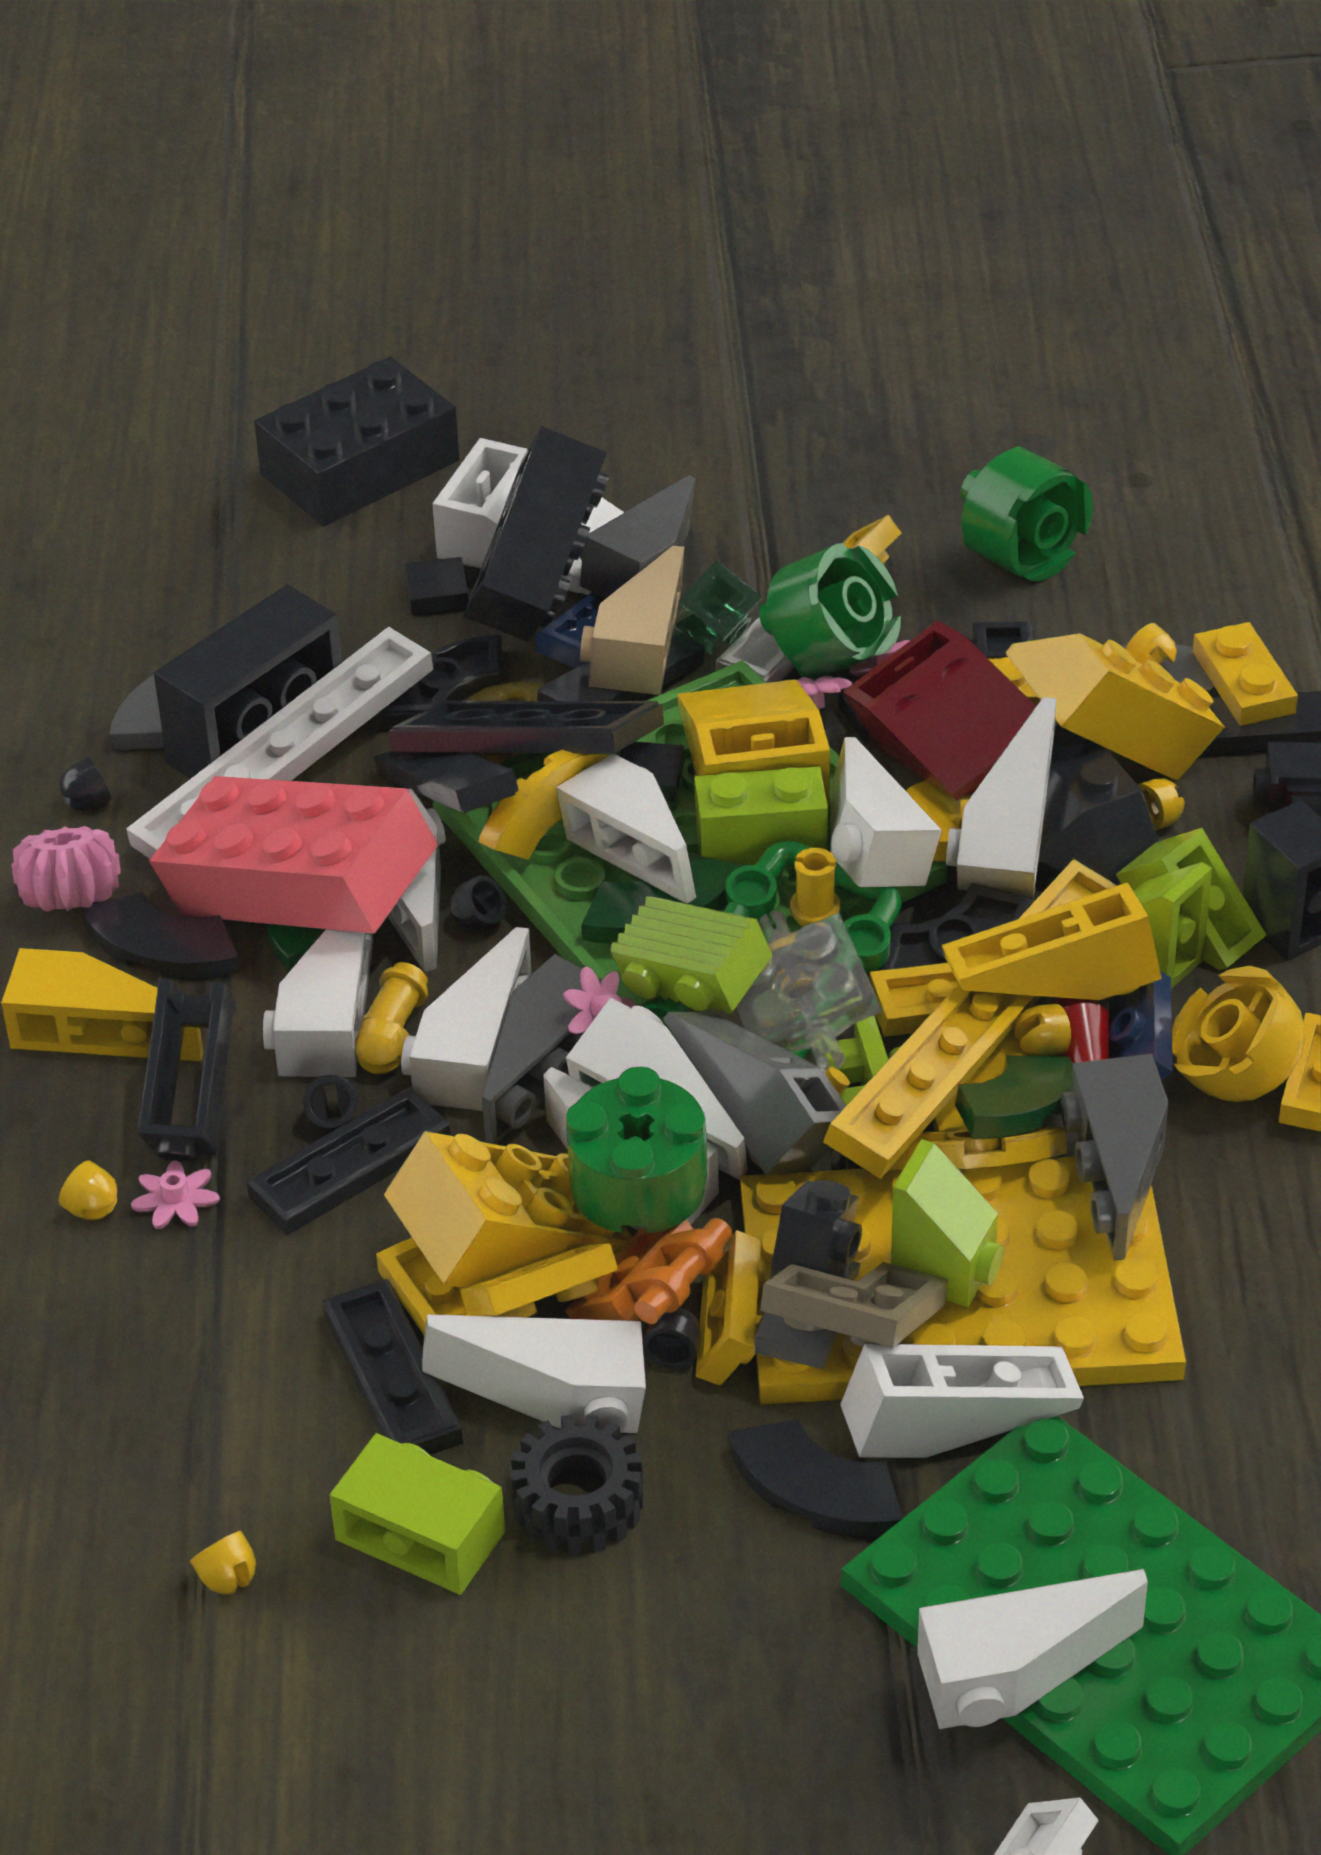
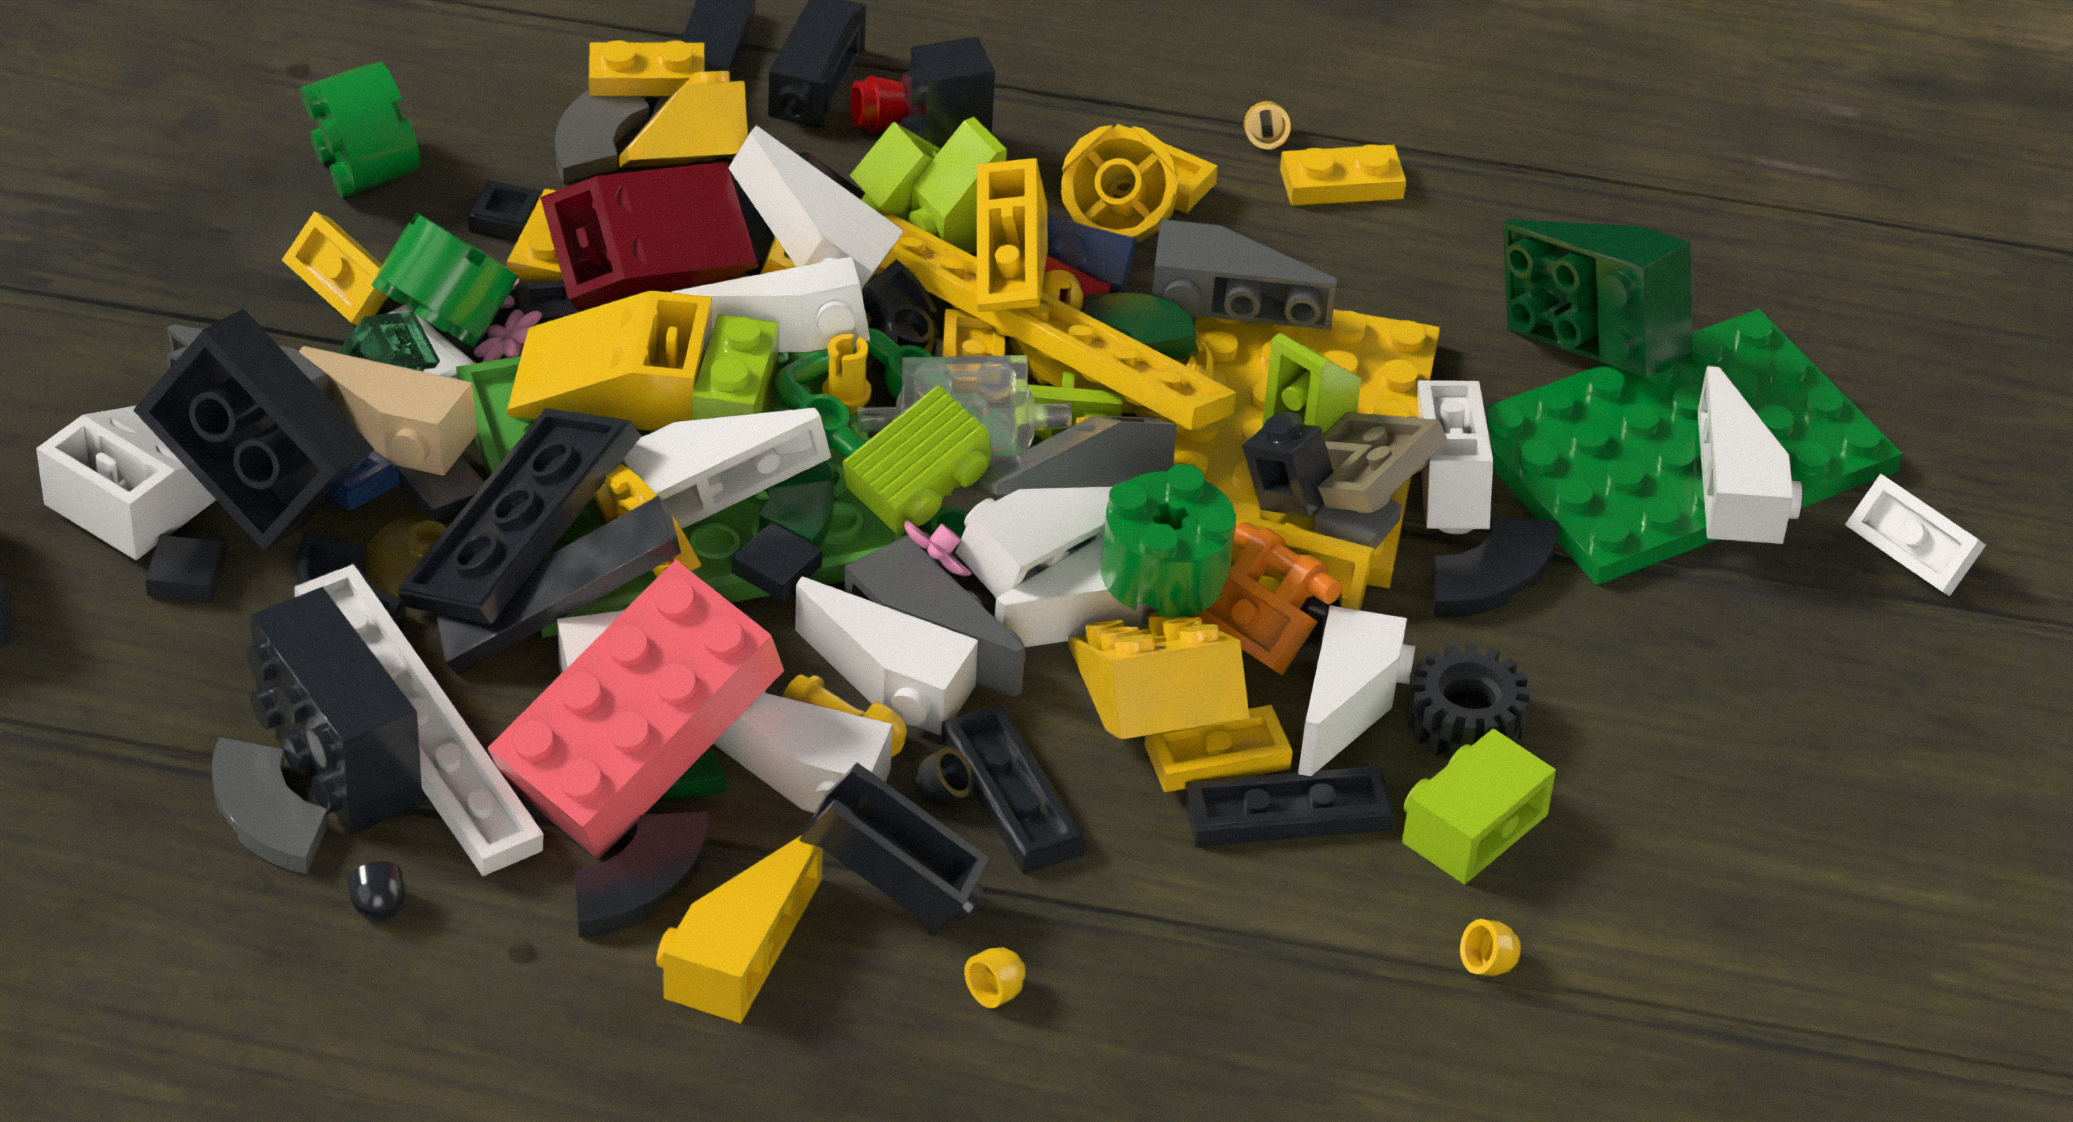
camera: 80 degrees left, 0 degrees up
bright pink gear [11,826,121,912] -> none
bright pink plant [131,1161,220,1229] -> none
yellow plate [460,1243,618,1318] -> none
yellow hinge [1125,623,1177,666] -> none
none -> black tile [731,522,822,601]
none -> dark green slope [1502,219,1693,378]

